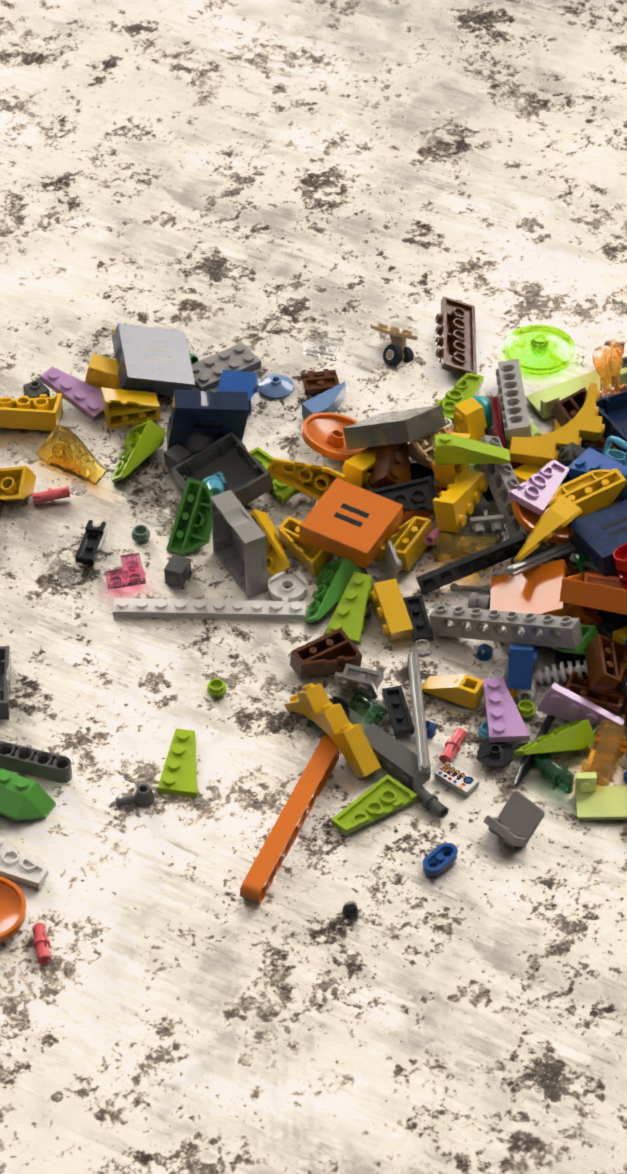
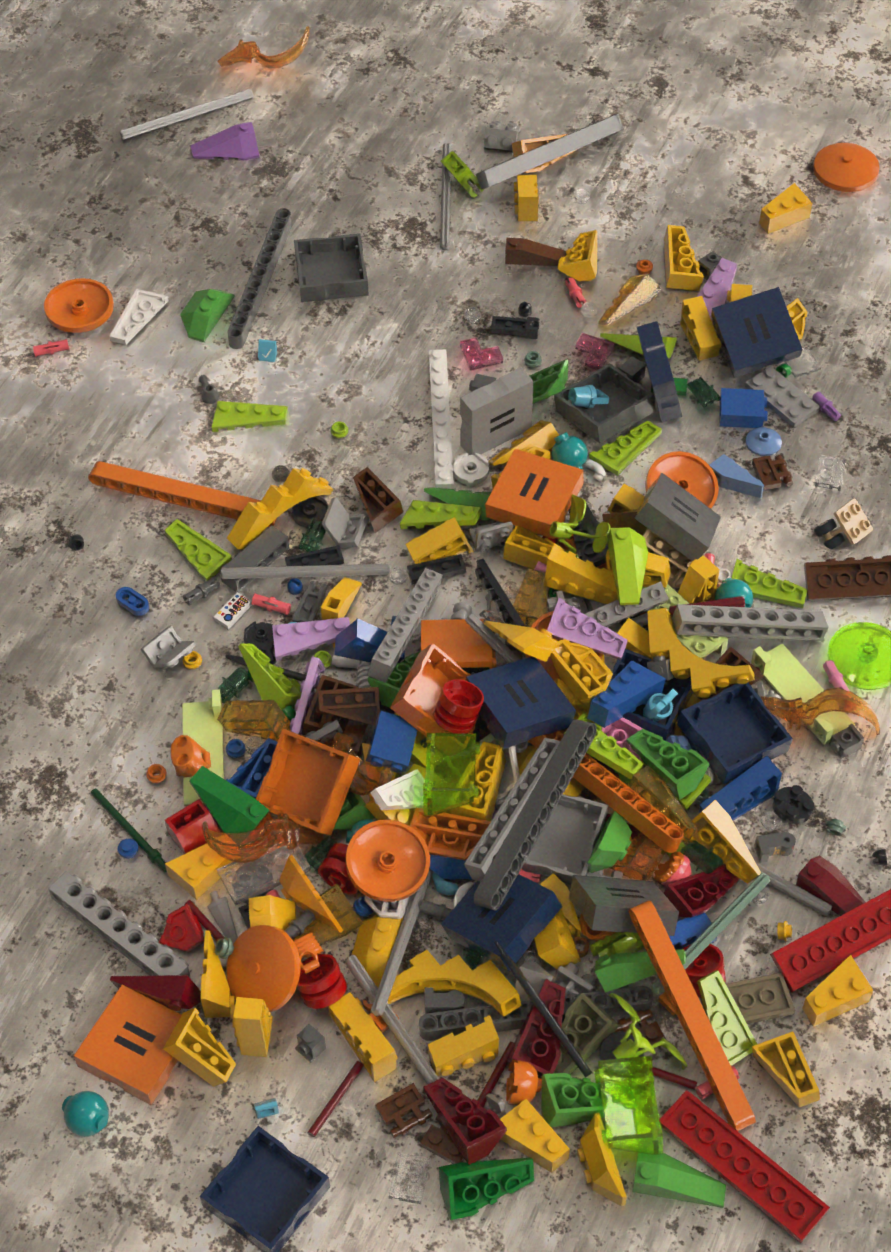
camera: 85 degrees right, 10 degrees up
yellow wedge [267,458,345,500] -> none
none -> medium azure slope [258,339,277,362]
none -> clear smoke plate [272,465,290,482]
none -> dark grey hinge [292,581,327,623]
none -> black hinge [518,302,532,317]
none -> lime plant [550,495,611,558]
none -> teal brick [551,432,588,469]
none -> clear pink plate [575,333,614,370]
none -> orange plate [636,260,653,275]
none -> medium lavender axle [812,392,841,421]
none -> bright pink axle [823,660,858,713]

